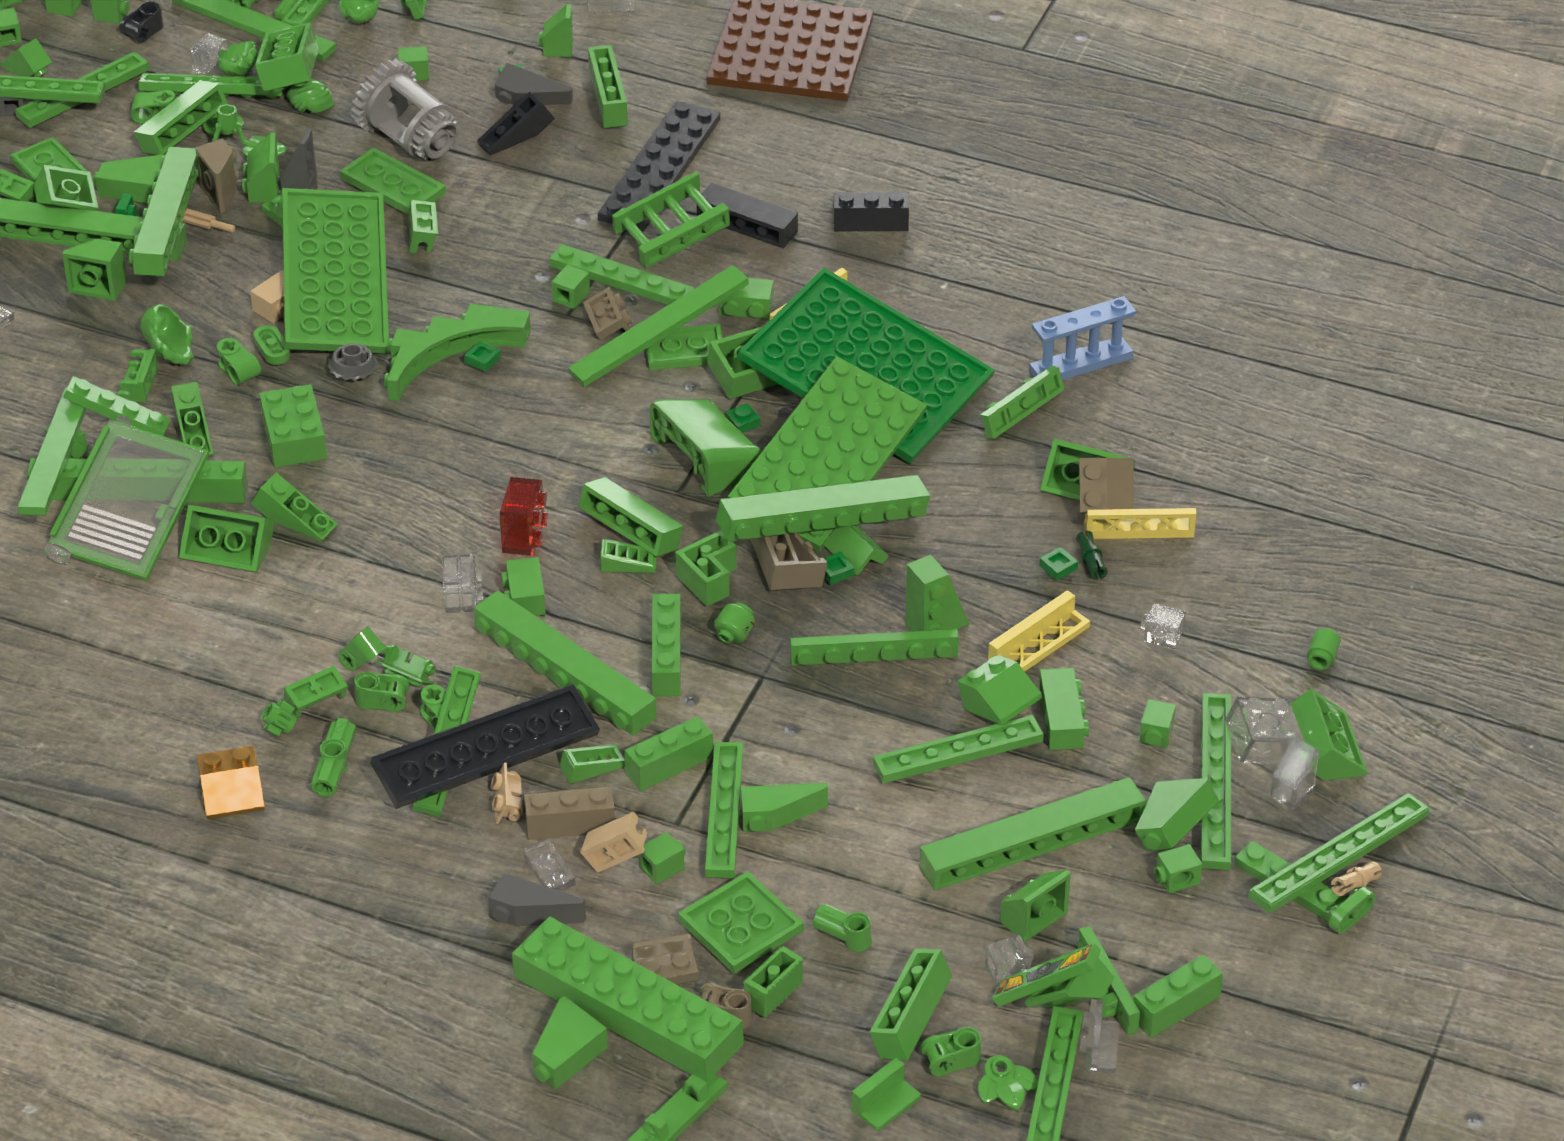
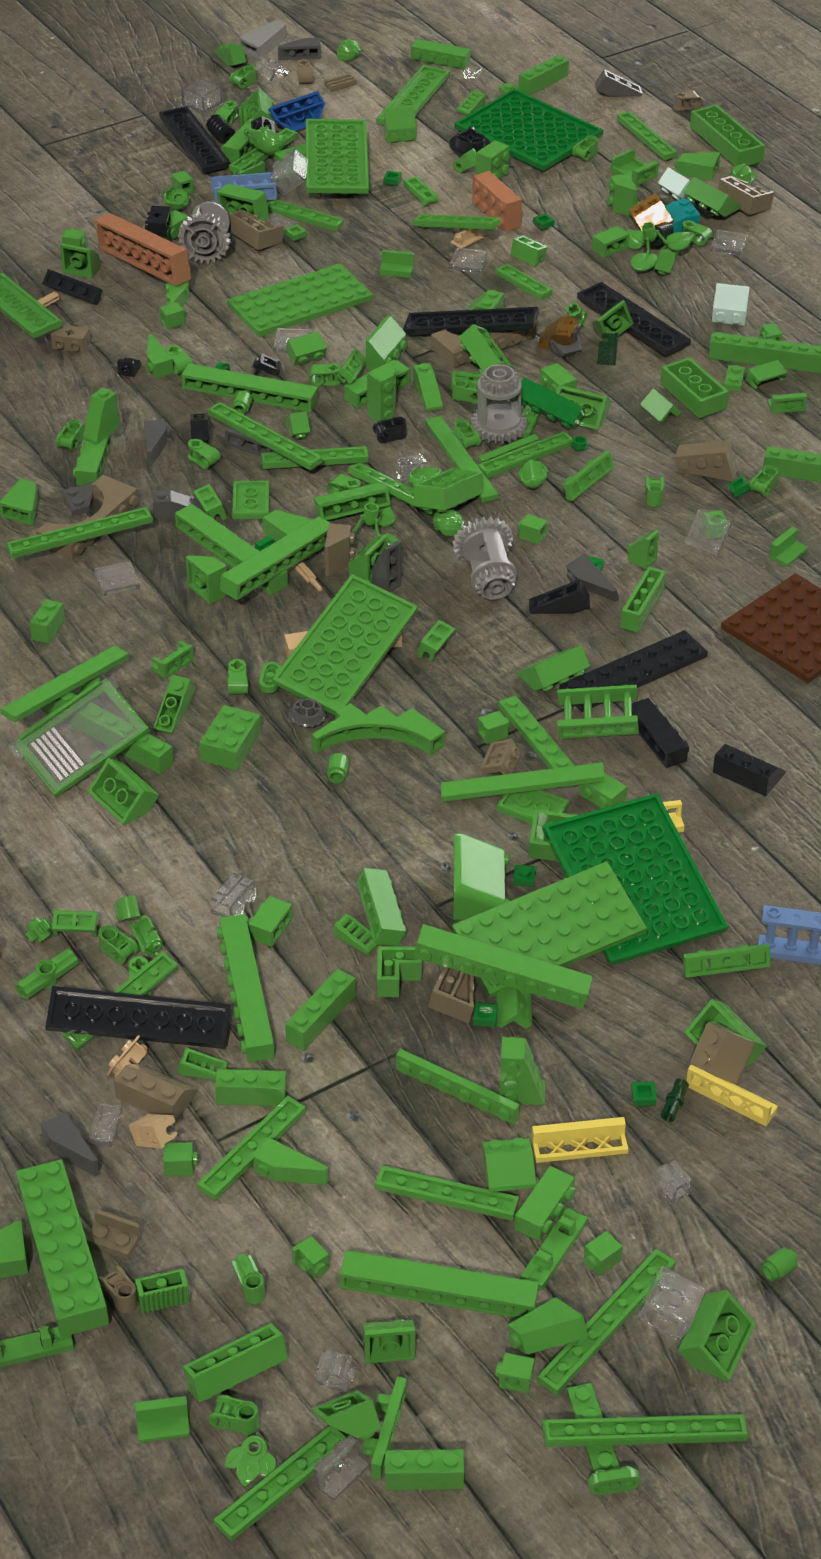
camera: 35 degrees right, 0 degrees up
bright green slope [33,165,98,211] -> none
bright green plate [63,376,171,436] -> none
bright green piece [140,304,194,365] -> none
bright green slope [251,472,338,542] -> none
bright green plate [340,147,446,215] -> none
green plate [464,341,501,372] -> none
clear red brick [499,477,548,556] -> none
bright green plate [678,871,804,974] -> none
bright green head [714,602,755,644] -> none
bright green tile [992,943,1101,1006] -> none
clear slope [1270,737,1319,810] -> none
tan pin [1331,861,1382,896] -> none
none -> bright green brick [292,1236,329,1279]
none -> bright green brick [327,753,349,783]
none -> bright green slope [517,645,590,692]
none -> bright green hinge [520,1208,588,1292]

